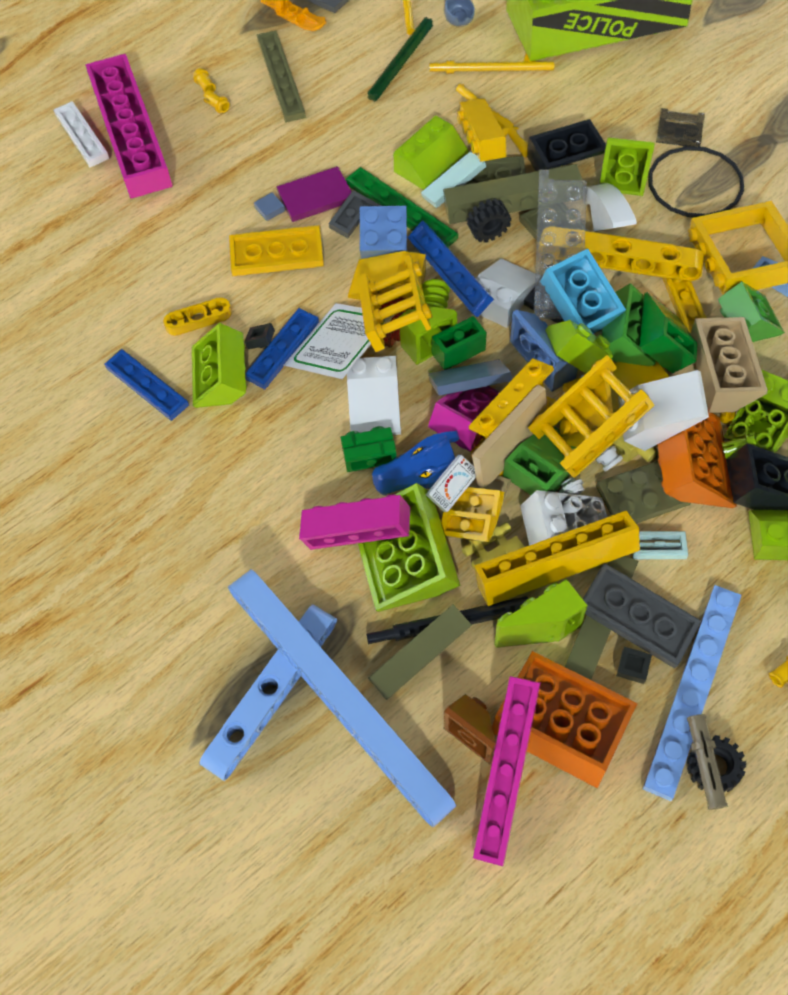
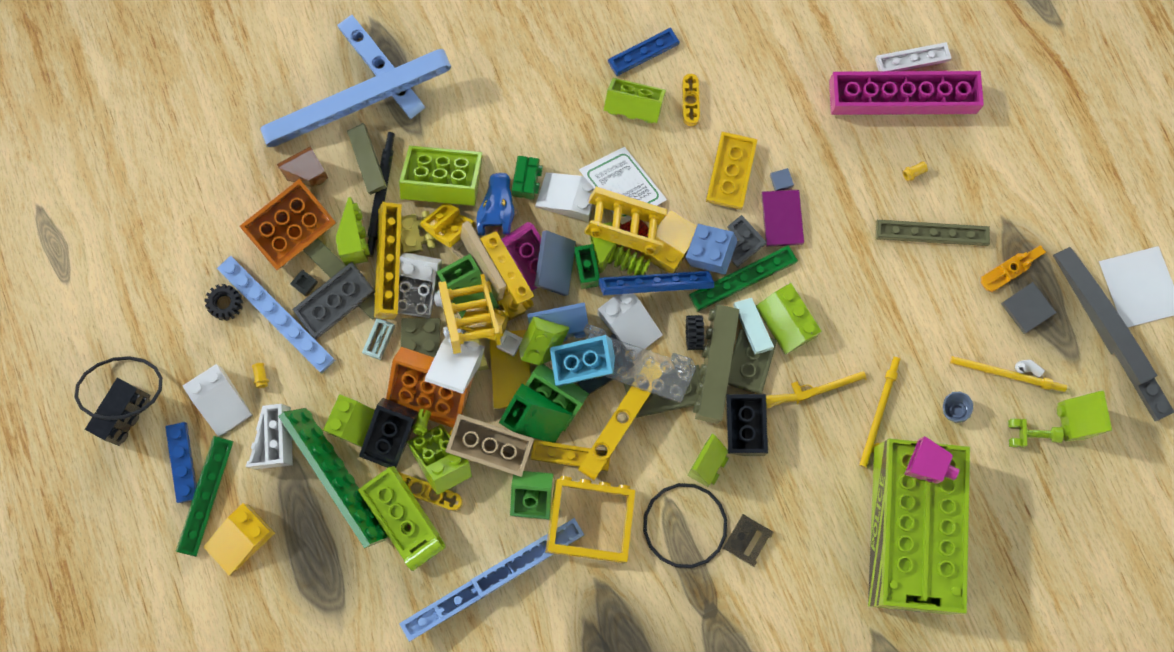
camera: 105 degrees right, 15 degrees up
yellow pin [193,68,216,93] -> none
pearl dark grey plate [244,323,275,350] -> none
blue tile [245,308,319,390] -> none
dark pink brick [299,494,410,550] -> none
dark green axle [368,17,433,102] -> none
white tile [425,455,476,512] -> none
yellow brick [457,98,506,162] -> none
dark pink plate [473,676,541,866] -> none
white slope [583,183,637,231] -> none
dark tan pin [687,714,728,810] -> none

